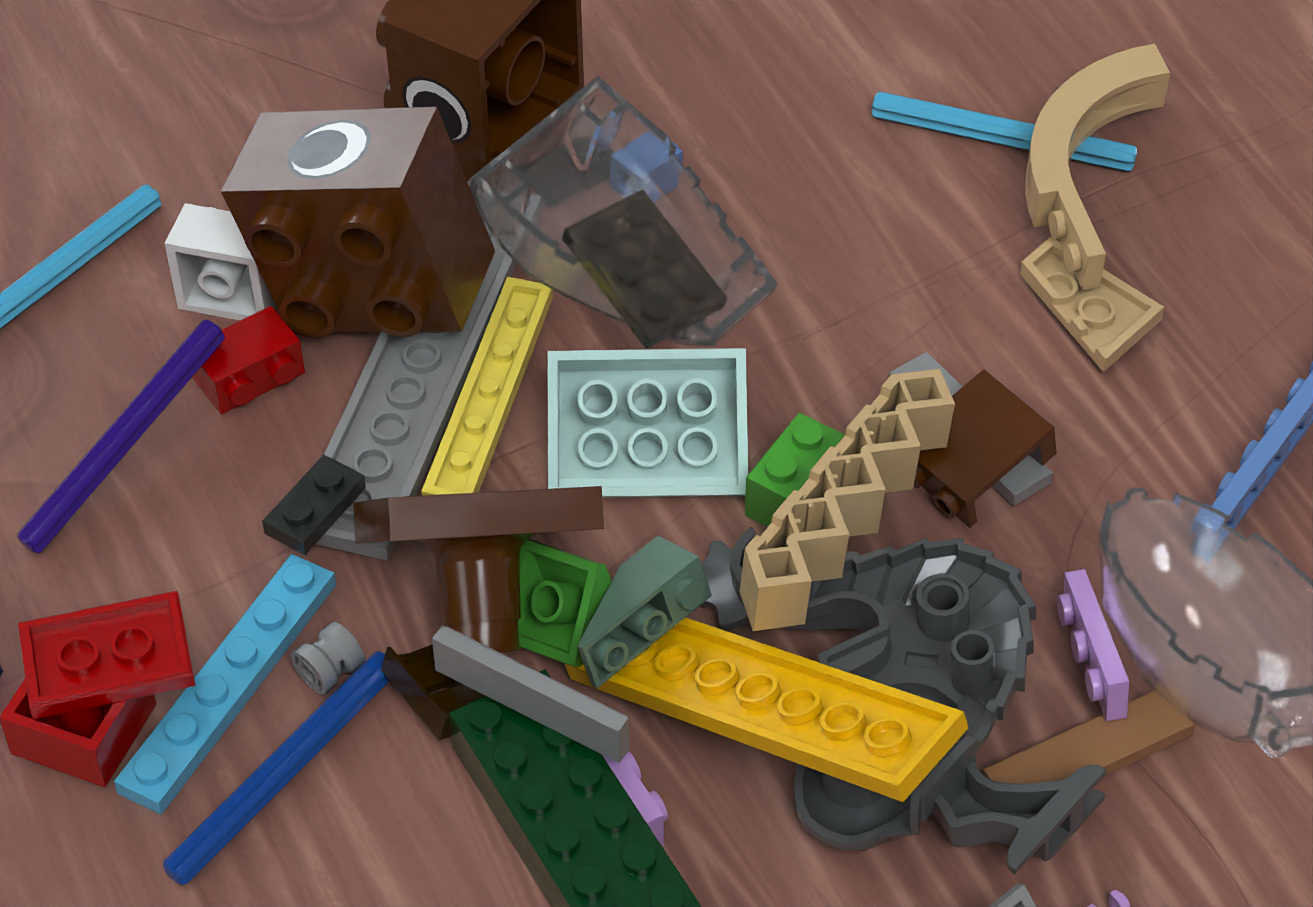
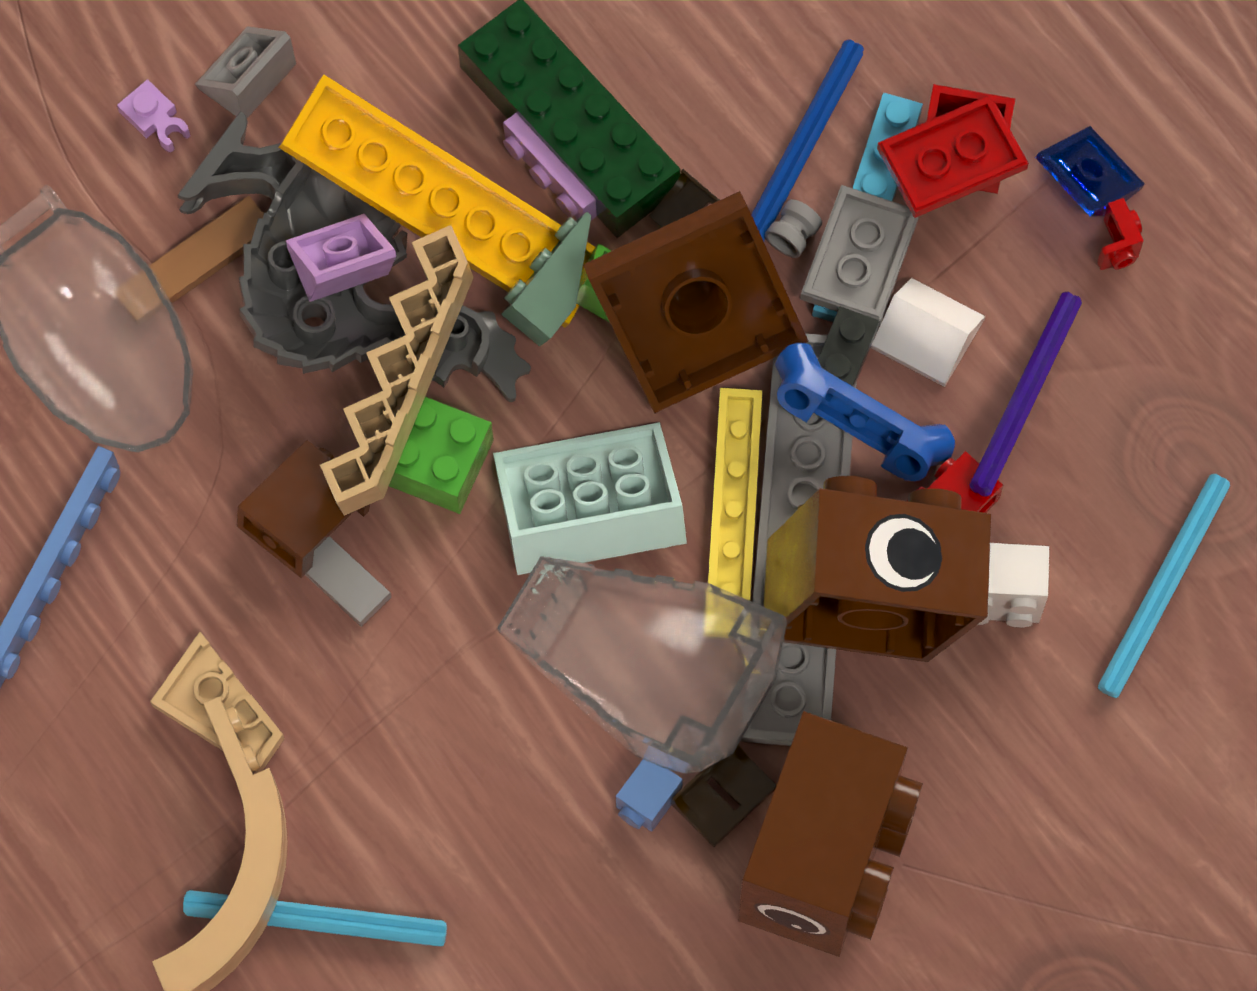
camera: 170 degrees right, 20 degrees up
light grey tile [432,625,630,763] -> none
clear smoke plate [562,189,728,349] -> none
lavender plate [1056,569,1129,721] -> none
none -> lavender slope [286,214,396,302]
none -> blue plate [775,343,955,481]
none -> light grey tile [800,185,920,326]
none -> white slope [871,278,985,387]

